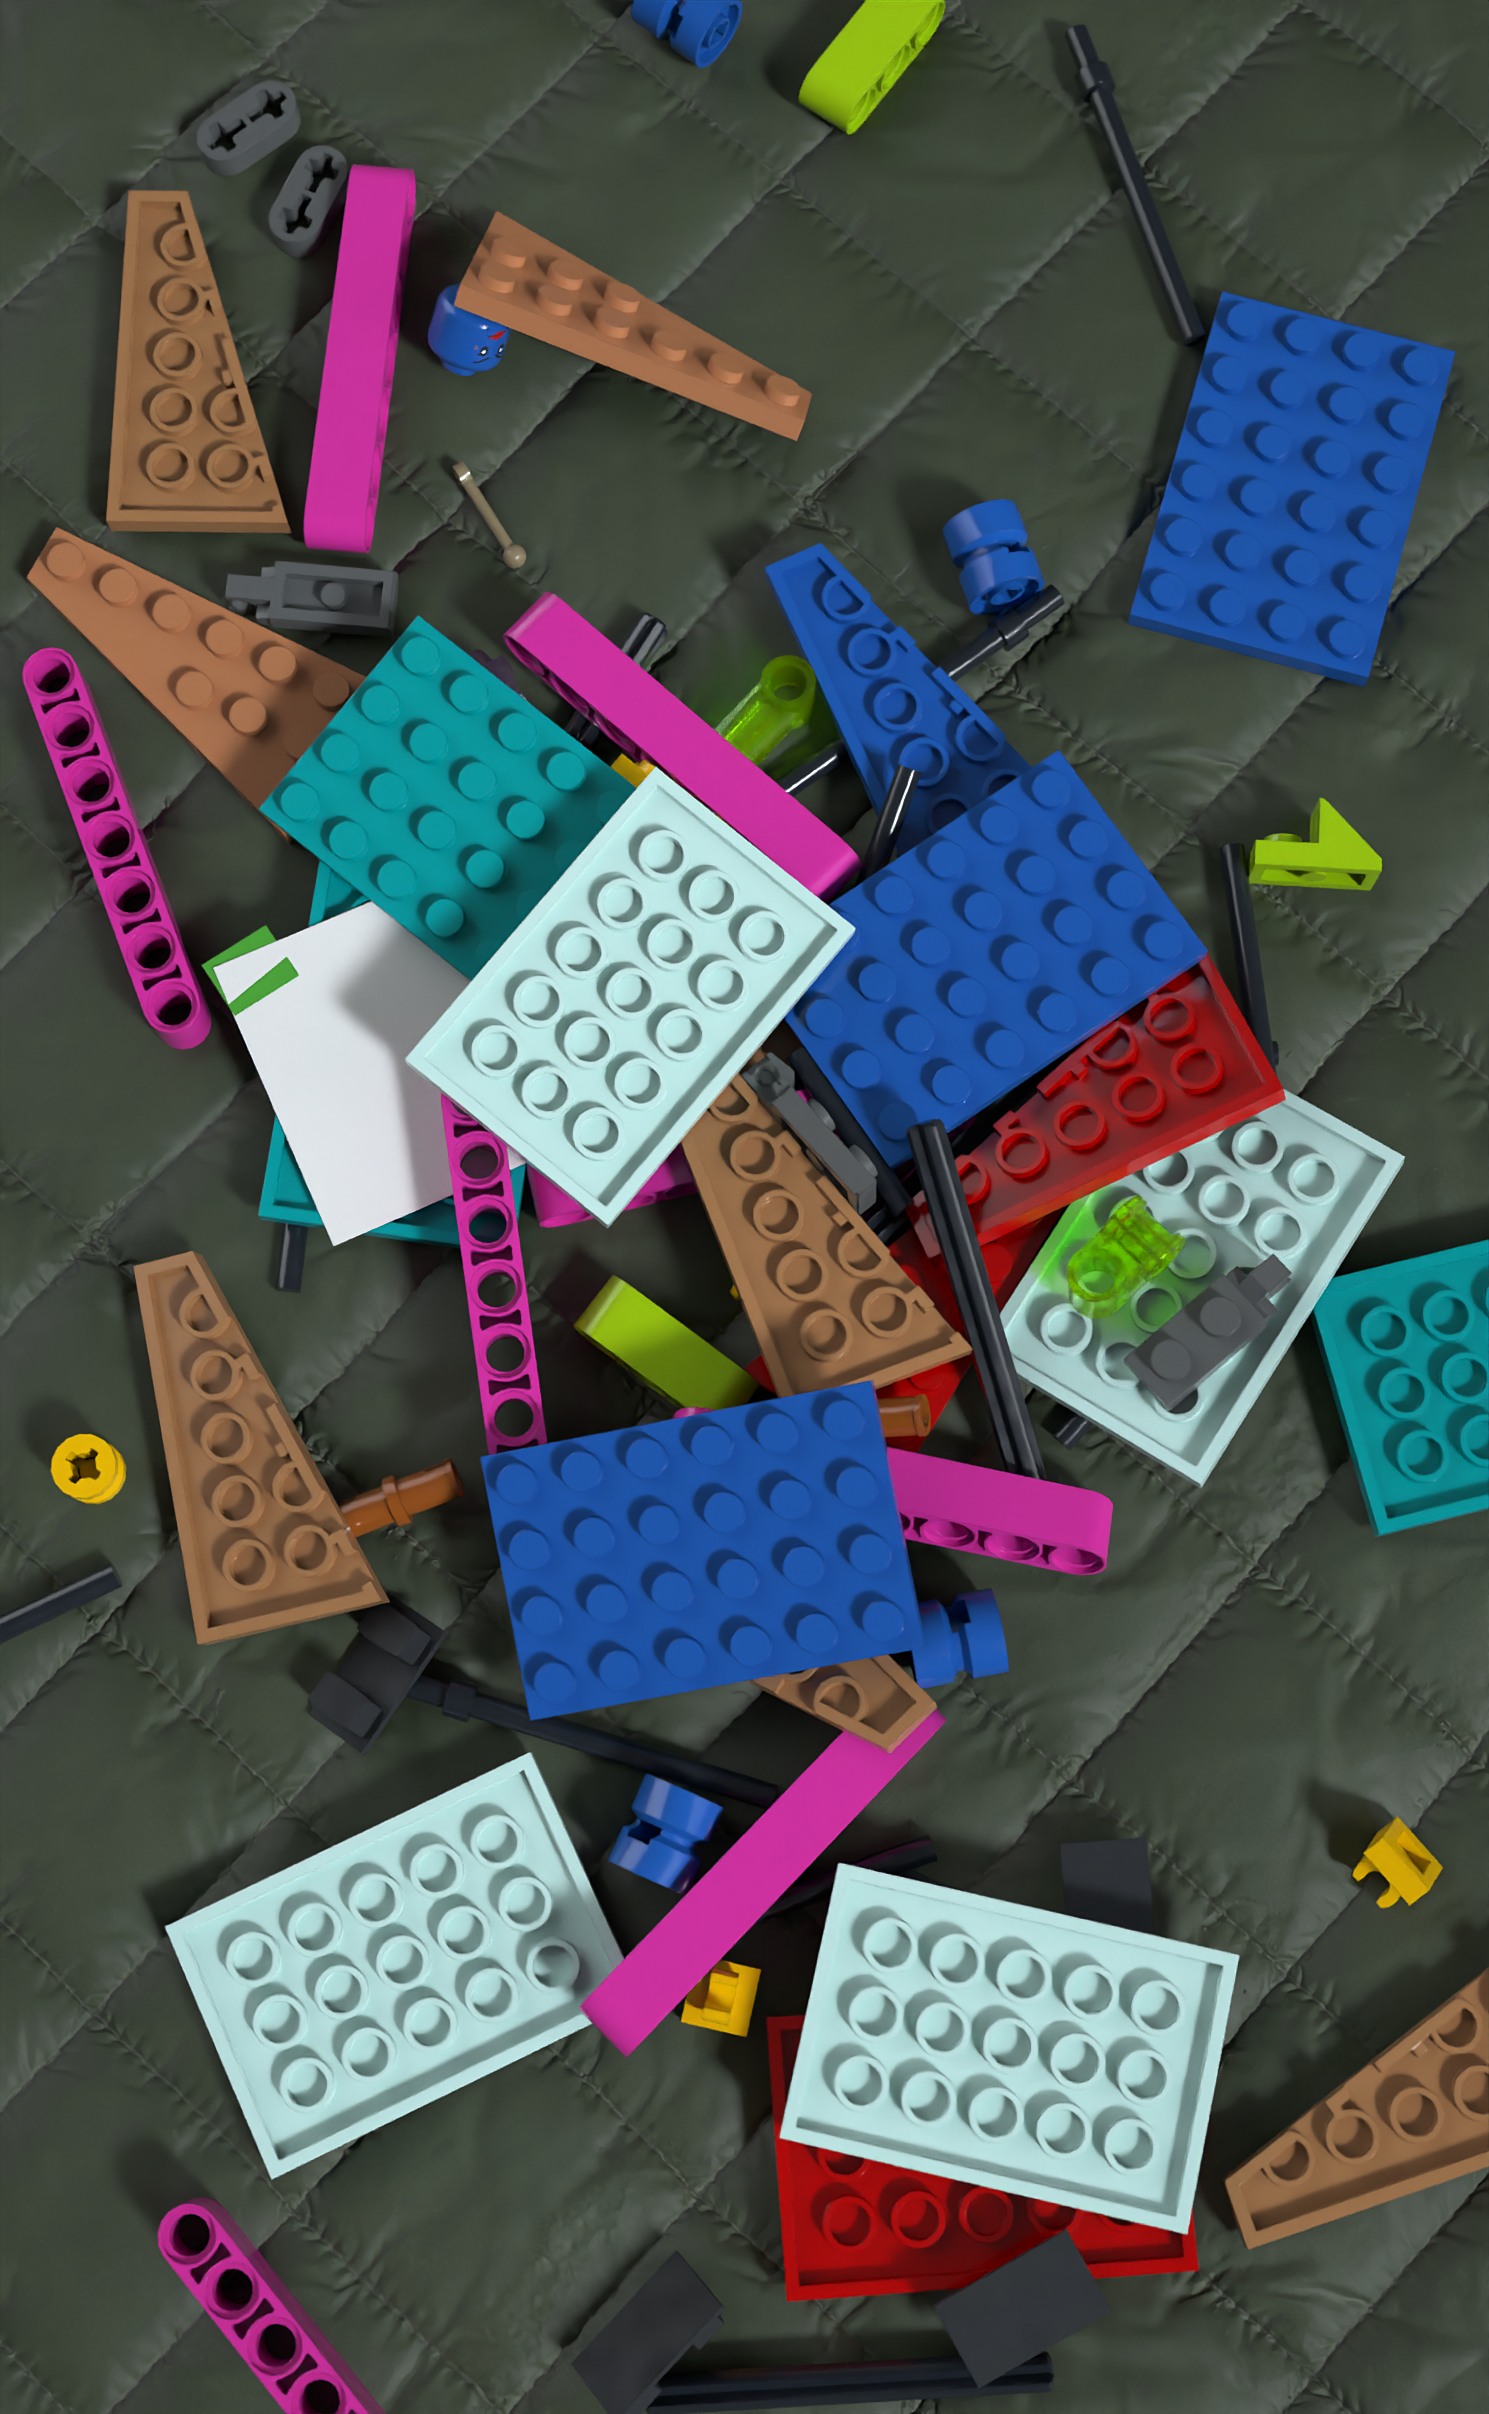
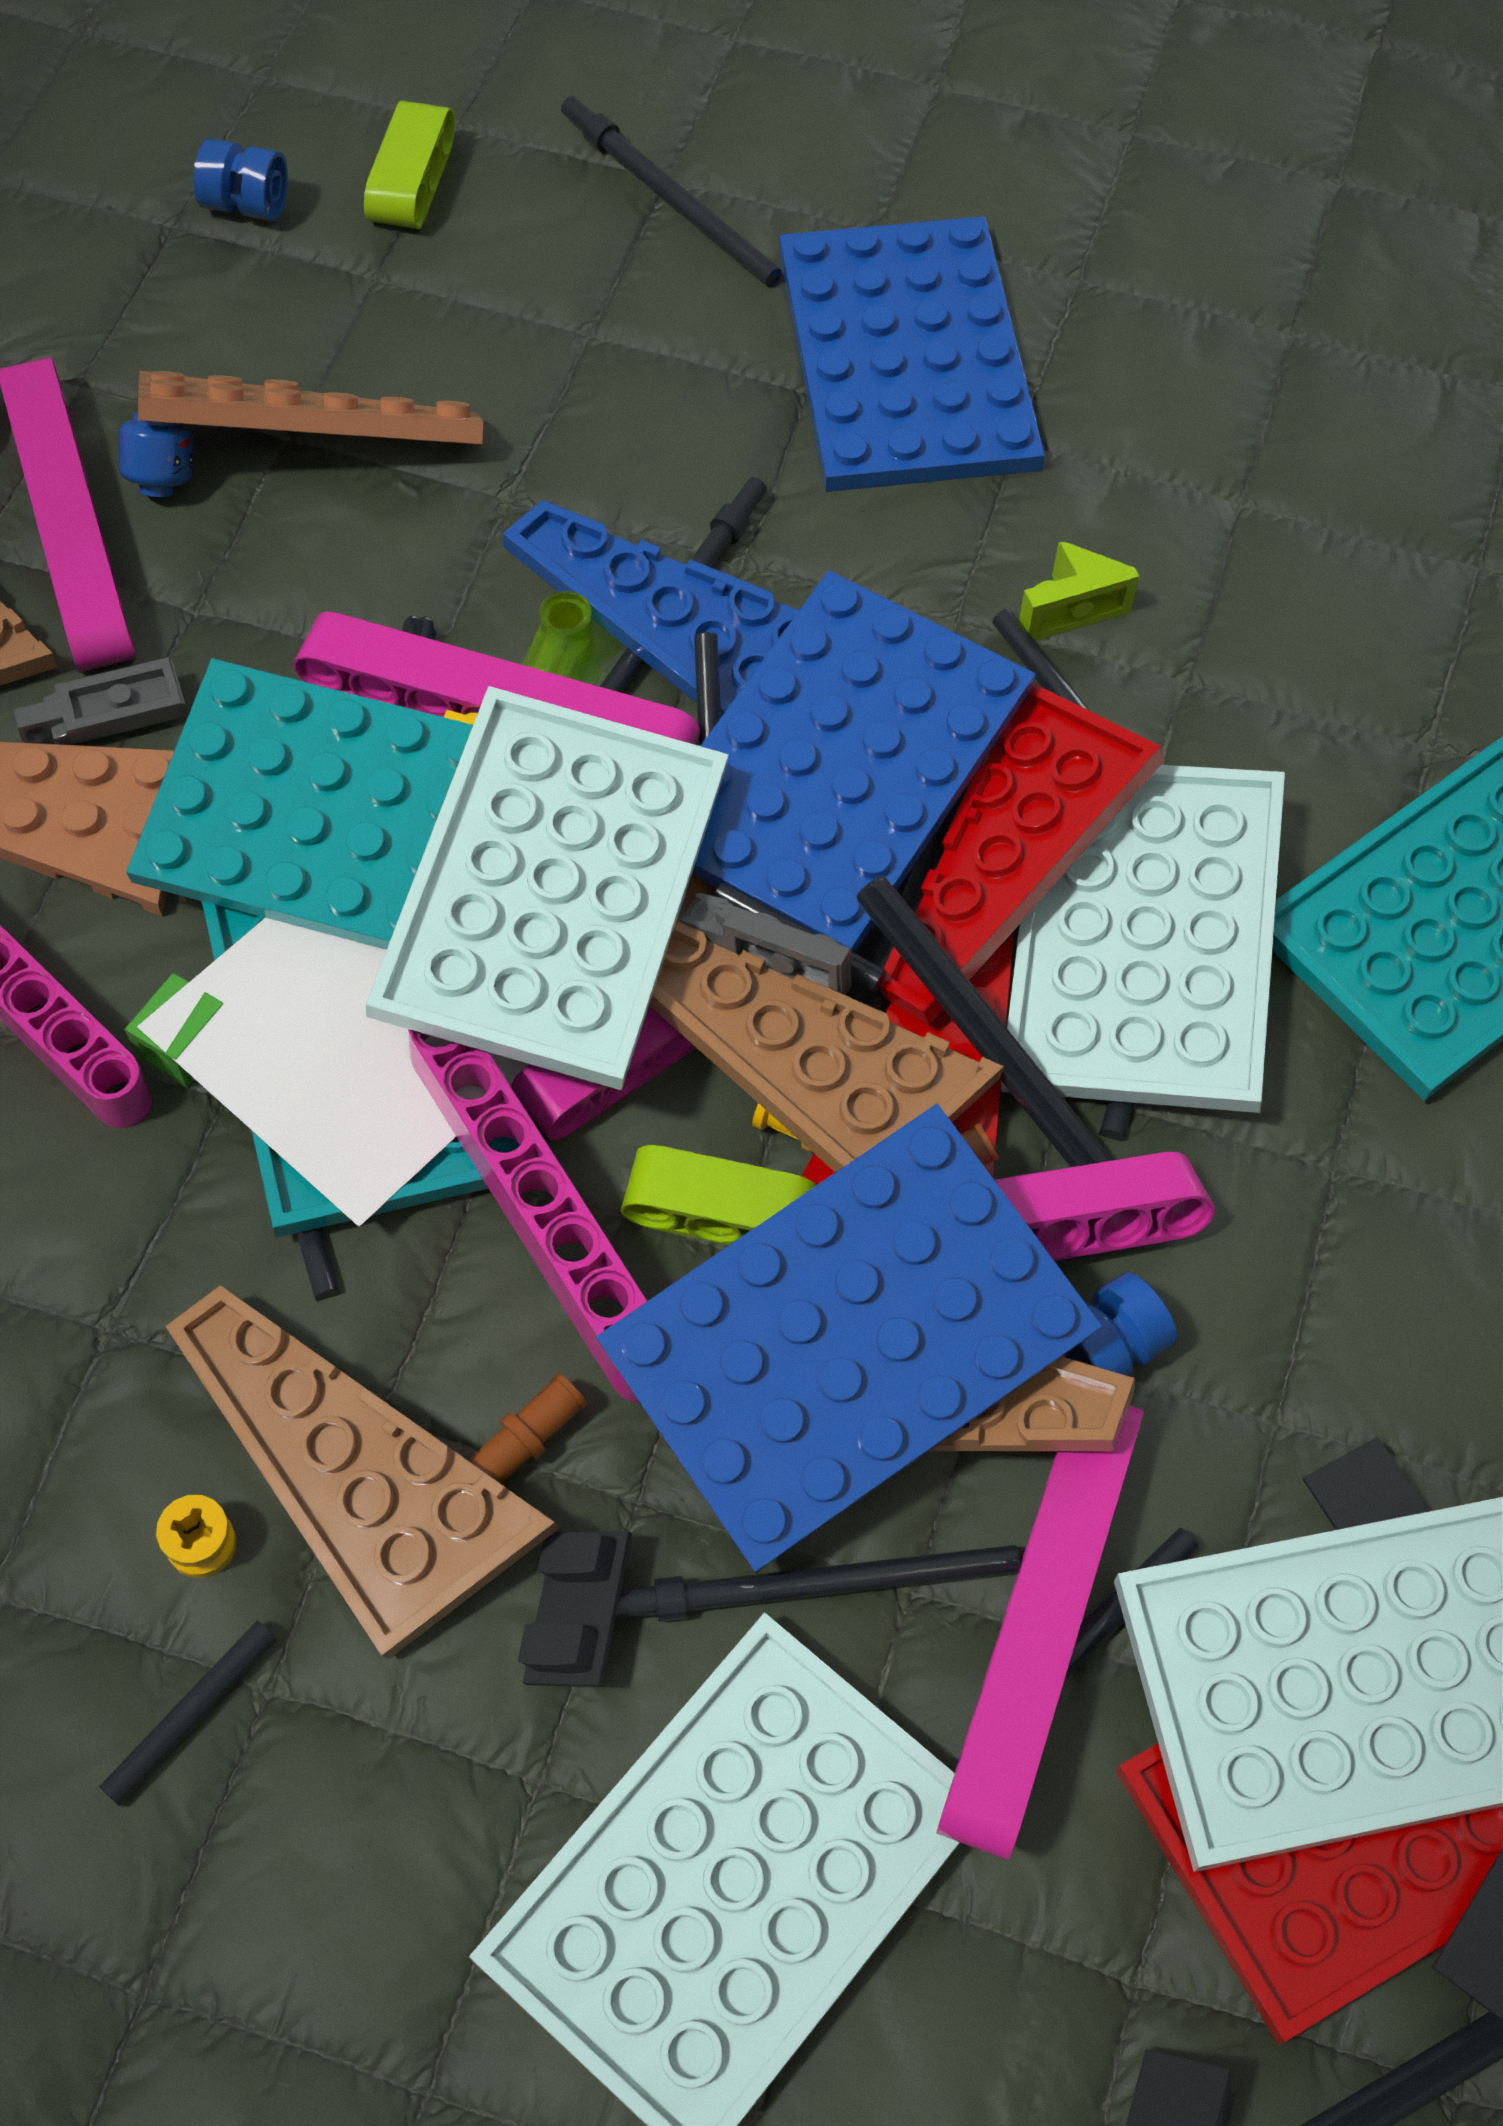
camera: 30 degrees left, 15 degrees down
dark tan hinge [451,461,527,569] -> none
blue wheel [608,1773,724,1895] -> none
yellow tile [681,1960,761,2037] -> none
blue wheel [942,499,1045,615] -> none
clear neon green piece [1066,1195,1187,1319] -> none
dark grey hinge [1124,1253,1292,1411] -> none

